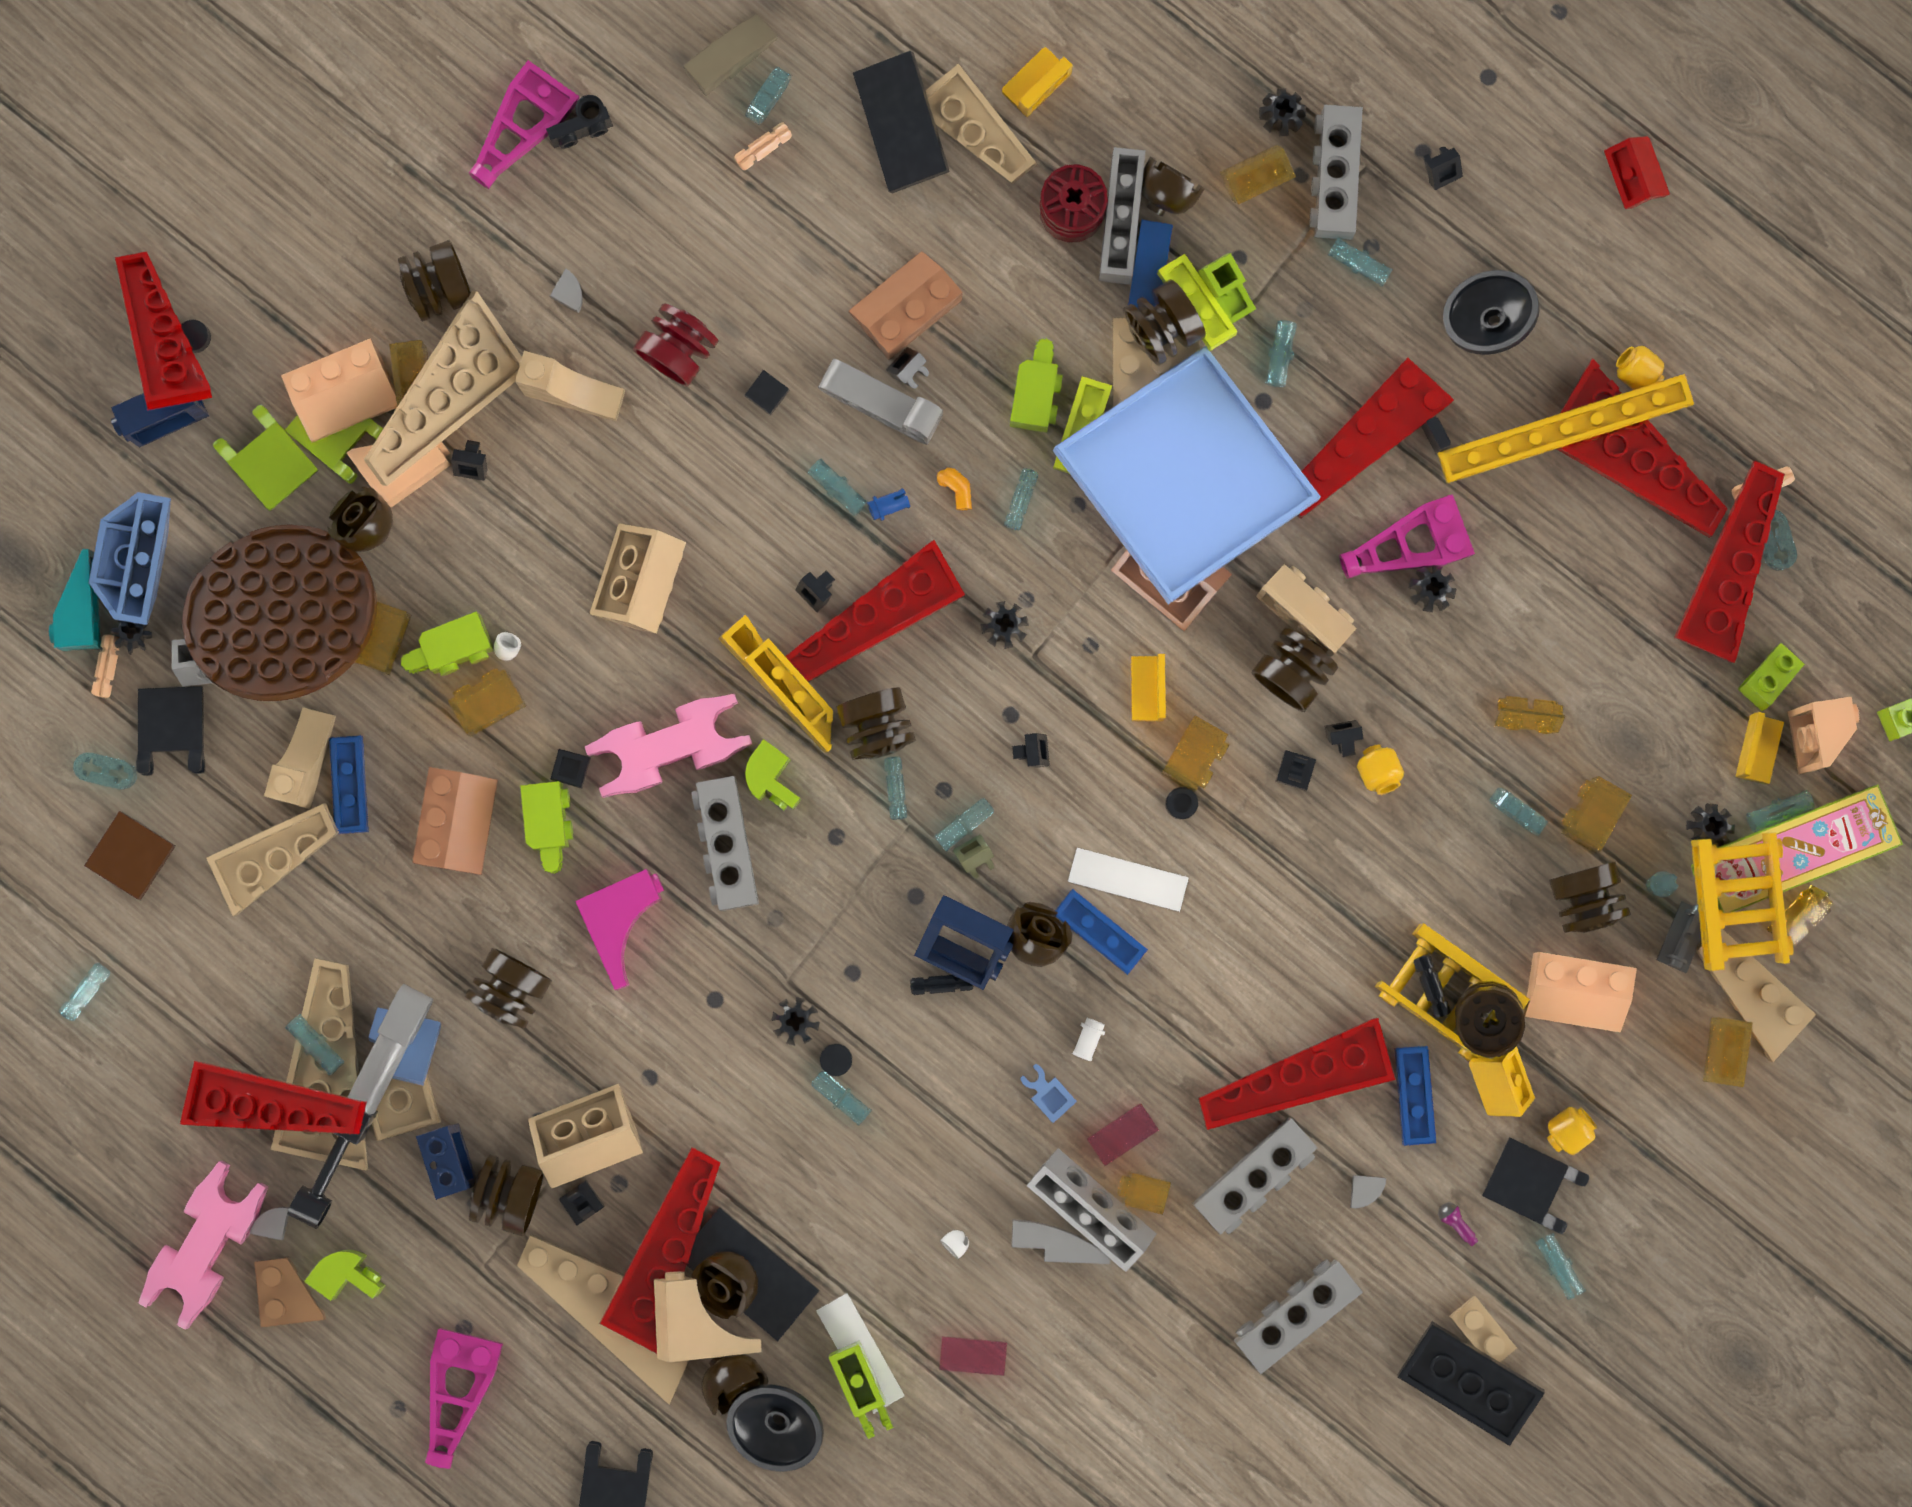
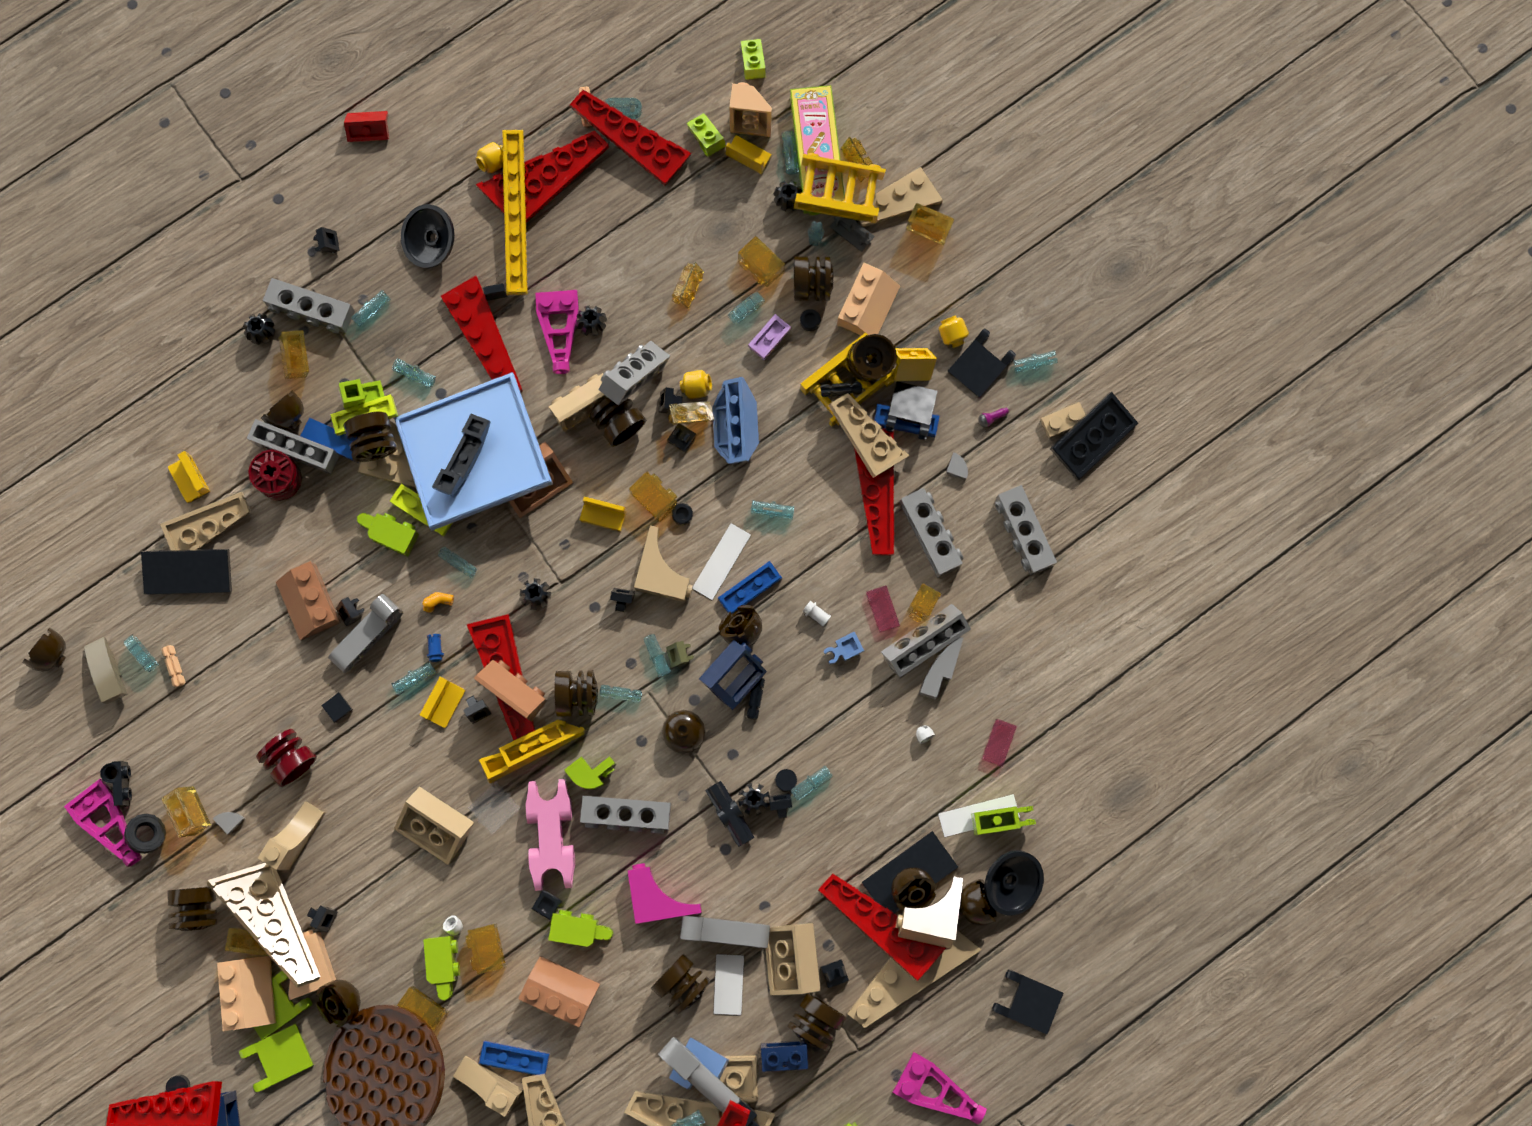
camera: 75 degrees left, 5 degrees down
none -> black tyre [124,814,166,854]
none -> clear yellow brick [161,786,211,838]
none -> yellow panel [420,677,465,728]
none -> black slope [432,413,491,496]
none -> clear piece [468,782,521,835]
none -> nougat slope [474,660,547,722]
none -> light grey brick [598,341,670,405]
none -> tan arch [634,525,693,602]
none -> dark brown cylinder [662,710,705,754]
none -> clear yellow hinge [668,401,714,425]
none -> light grey beam [680,916,770,948]
none -> black piece [705,781,755,847]
none -> medium blue wedge [712,377,759,464]
none -> white sticker [714,954,744,1015]
none -> lavender plate [748,314,791,360]
none -> clear light blue pin [751,500,795,520]
none -> black tile [768,793,792,819]
none -> black tile [800,309,821,331]
none -> tan wing [829,393,909,478]
none -> flag [885,381,937,440]

